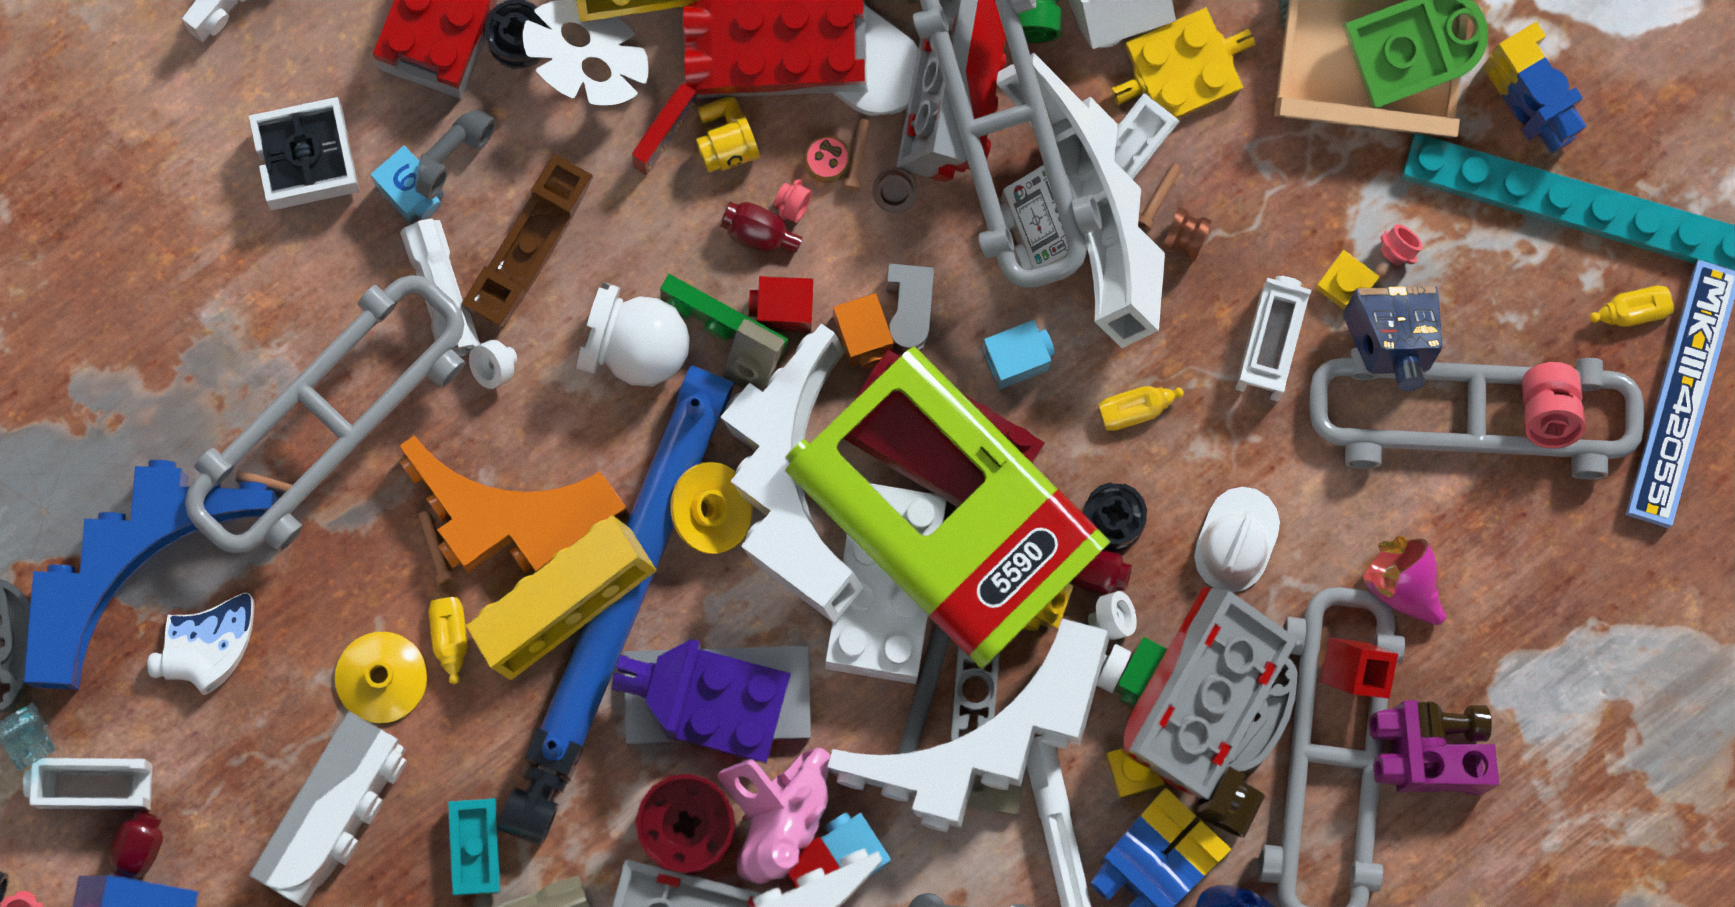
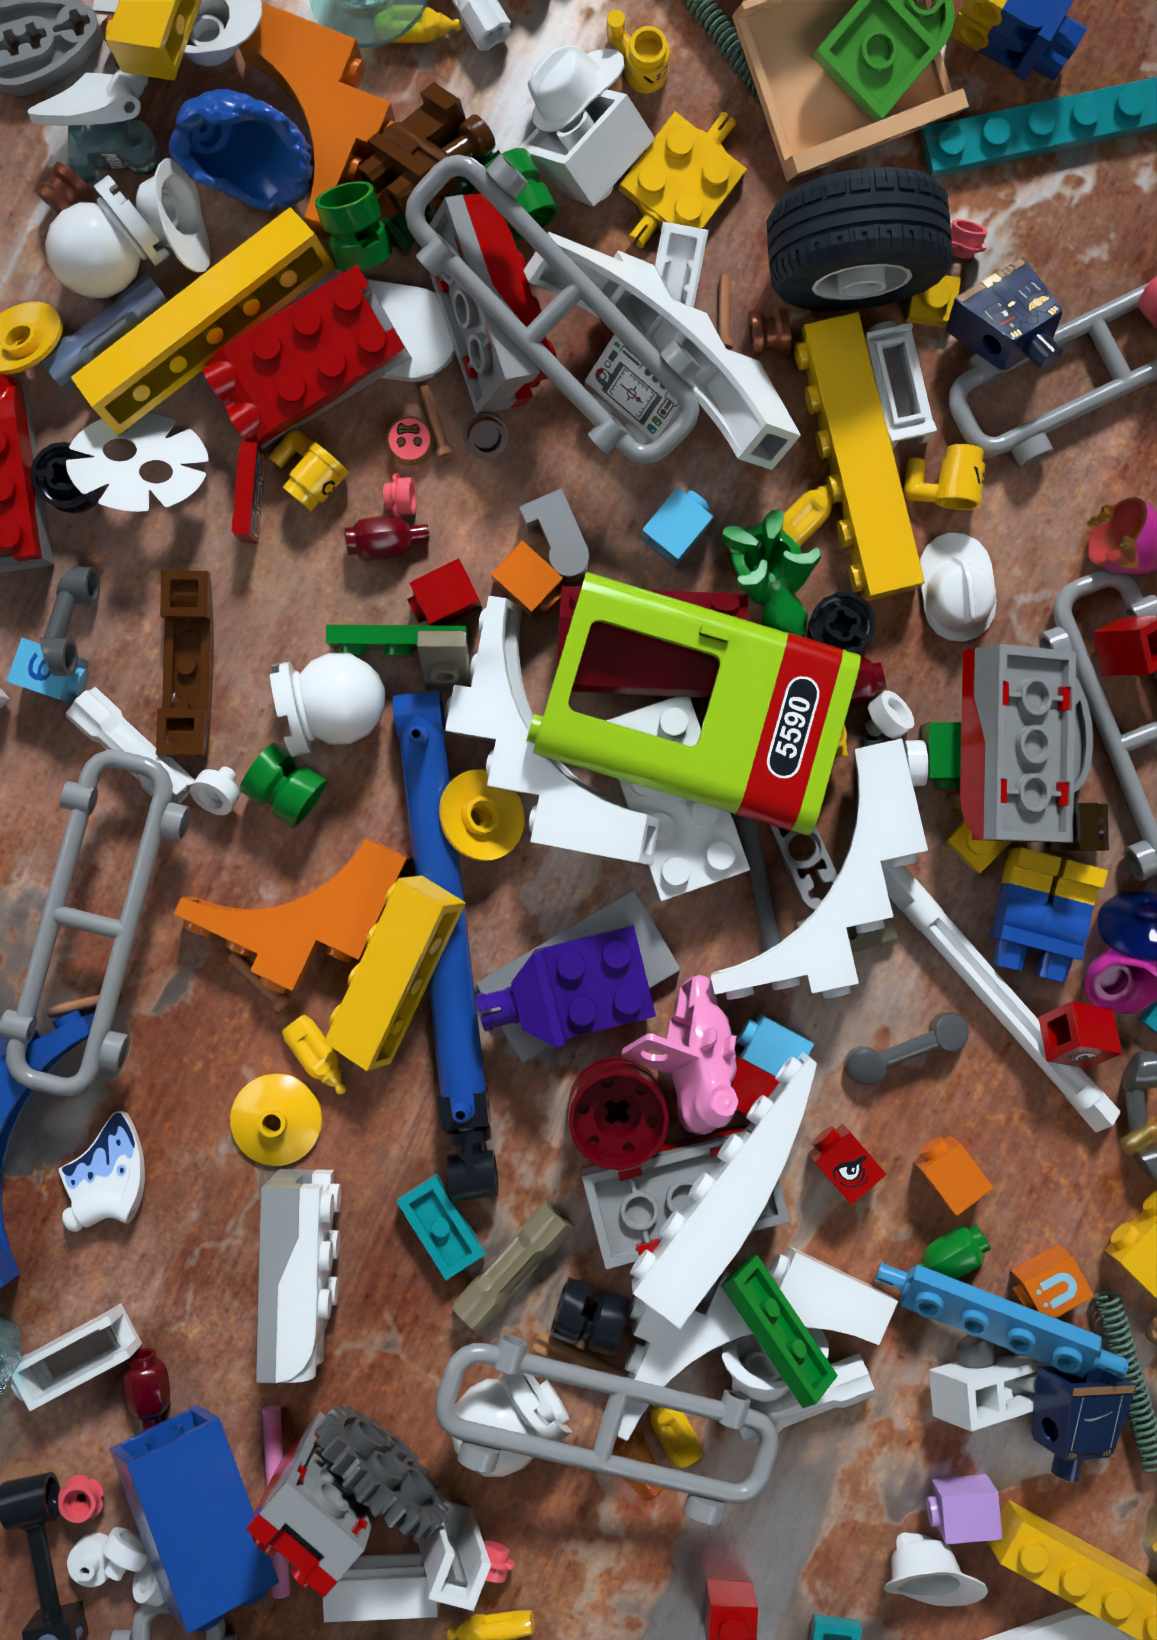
camera: 15 degrees left, 10 degrees up
none -> green wheel [239,743,328,828]
none -> green animal [721,509,821,637]
none -> black wheel [766,167,953,311]
none -> yellow brick [794,312,925,602]
none -> yellow piece [904,444,986,510]

